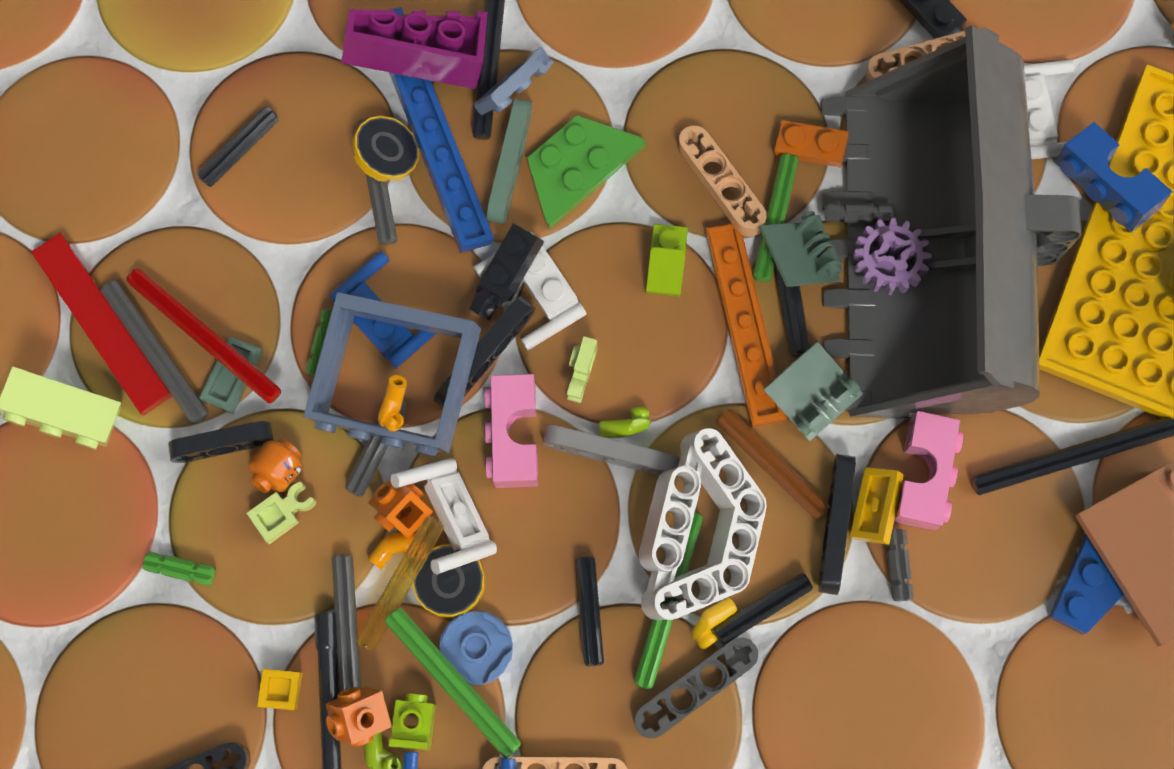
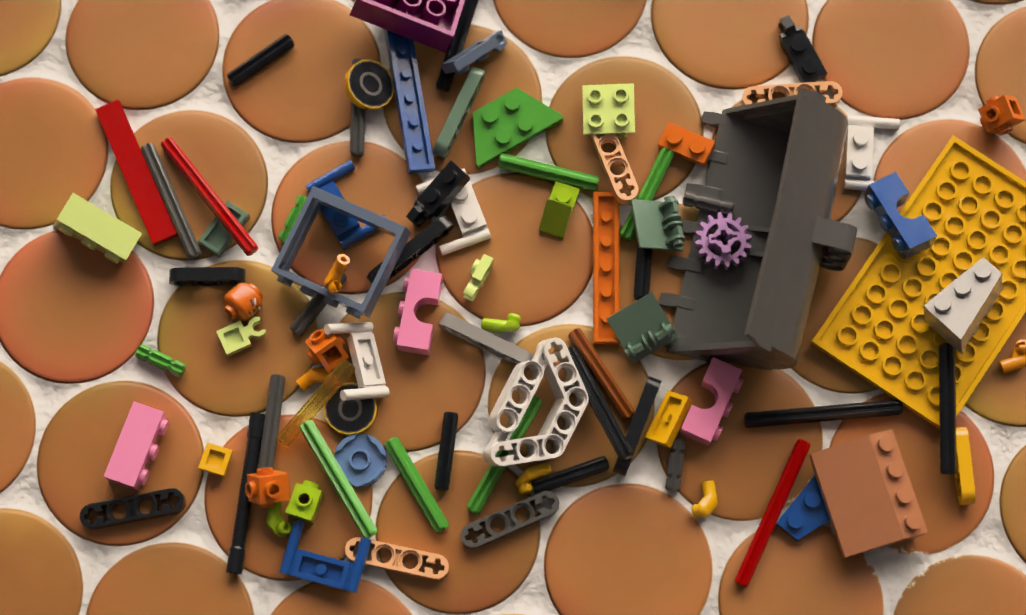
camera: 10 degrees right, 0 degrees up
none -> bright pink brick [104,401,169,491]
none -> bright green axle [384,437,449,533]
none -> bright green axle [498,153,599,191]
none -> black axle [568,346,633,461]
none -> yellowish green hinge [582,83,635,139]
none -> yellow arm [692,480,718,518]
none -> red axle [734,439,811,588]

